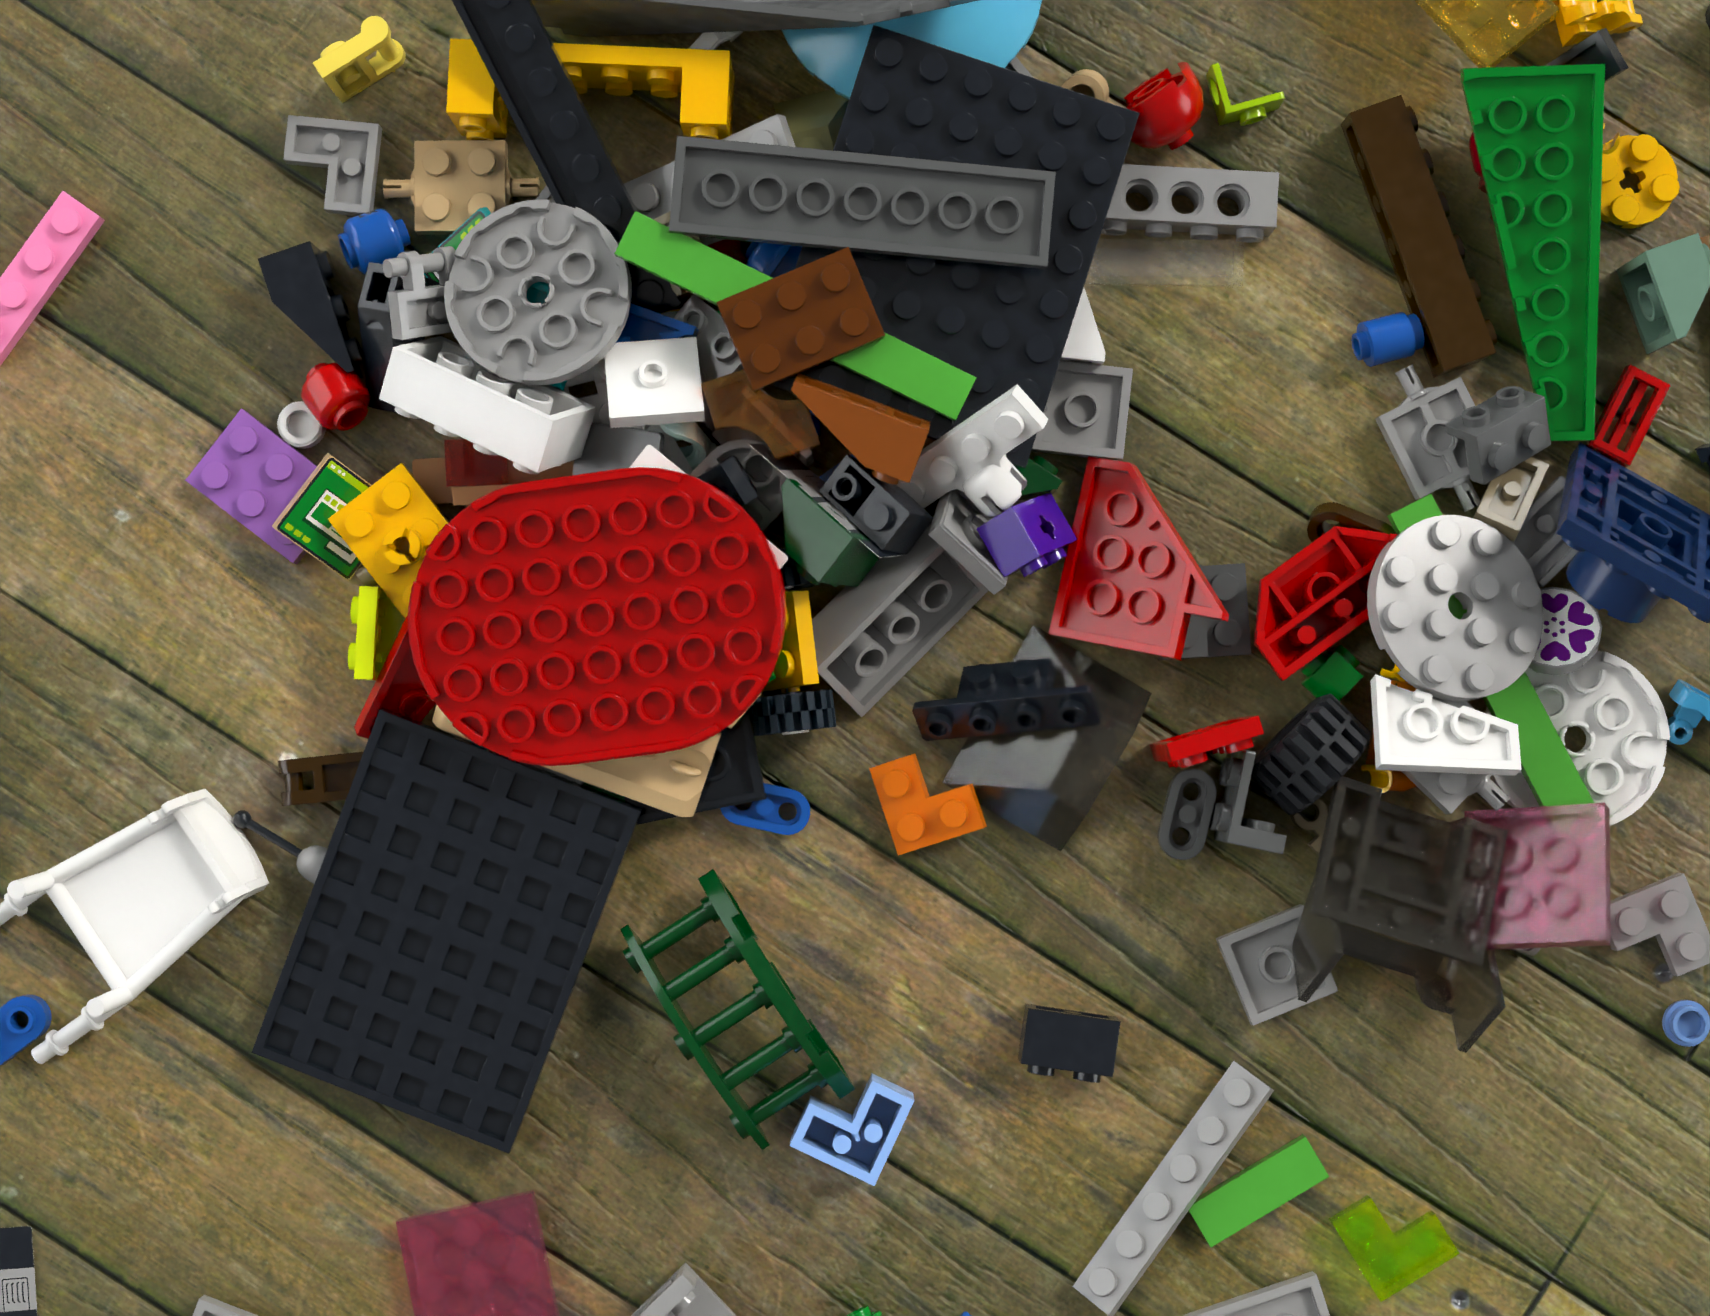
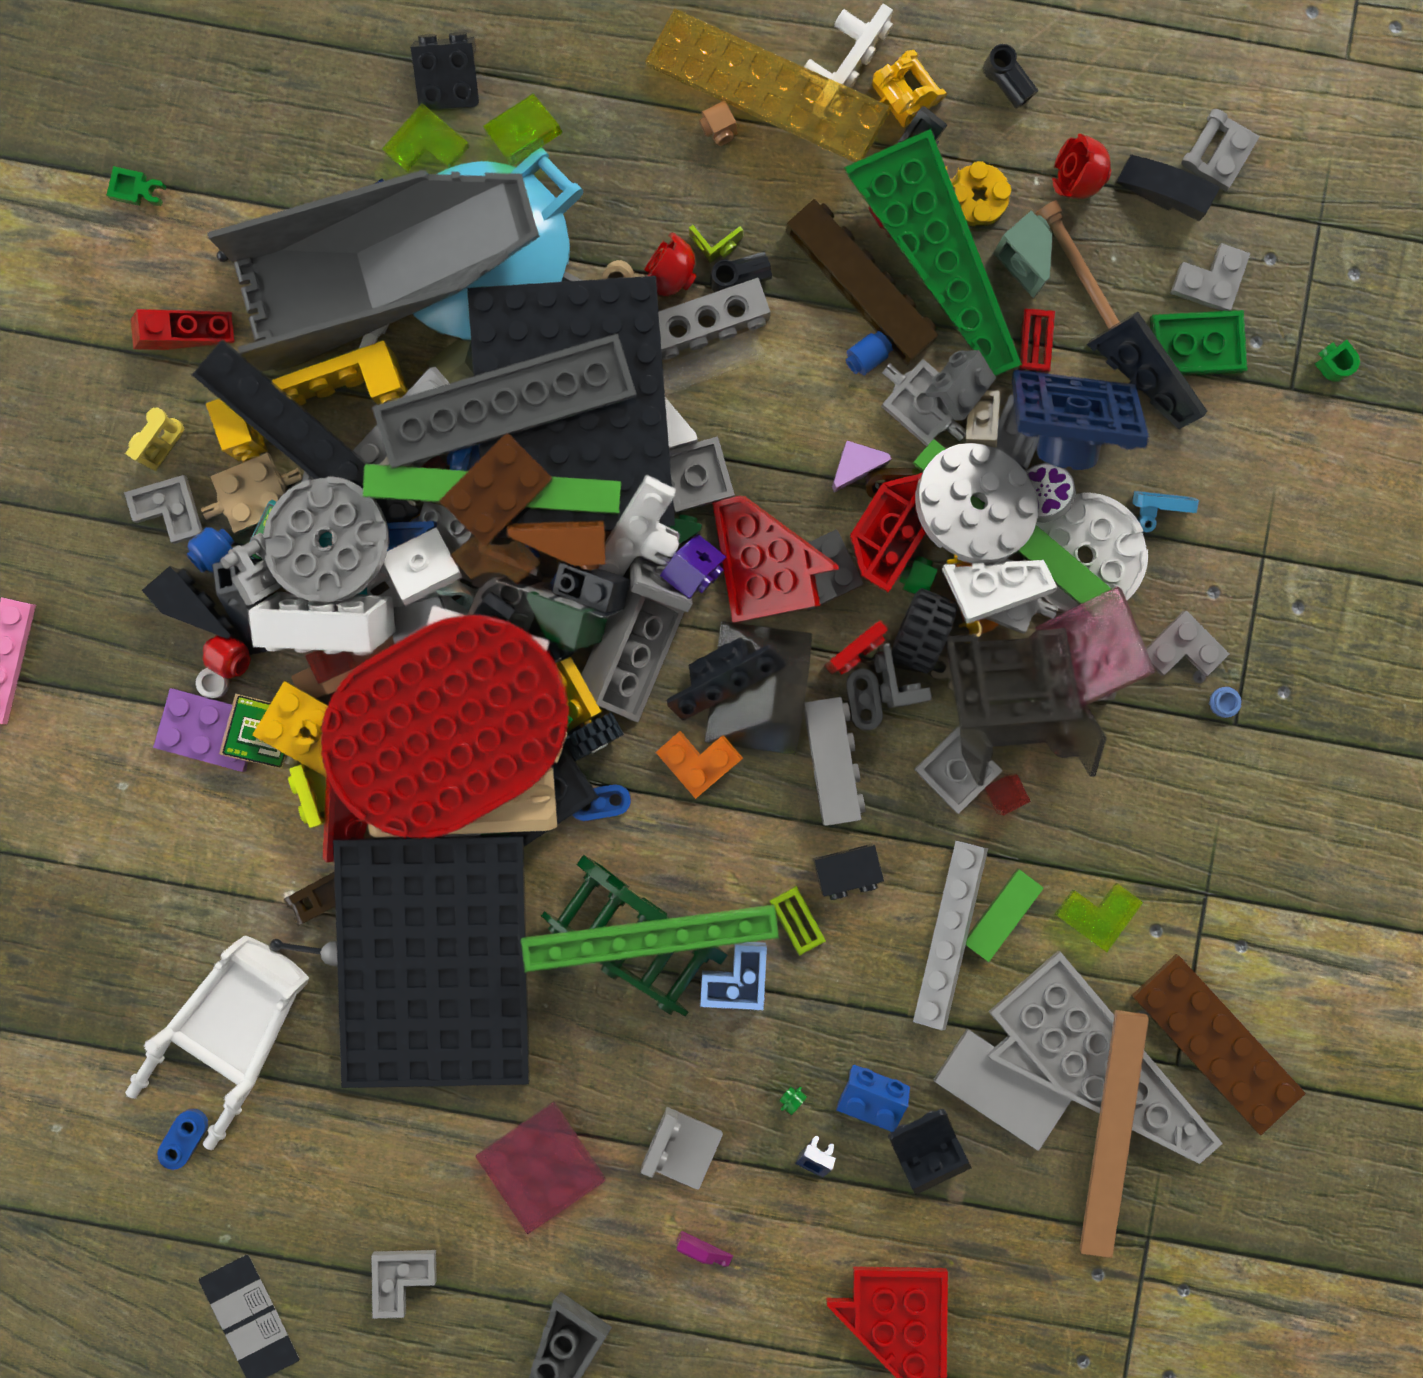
camera: 30 degrees left, 0 degrees up
none -> bright green tile [521,905,779,972]
none -> black piece [710,251,772,292]
none -> lime tile [769,886,826,956]
none -> light grey brick [803,697,865,826]
none -> lavender slope [832,441,891,492]
none -> clear red panel [984,773,1031,816]

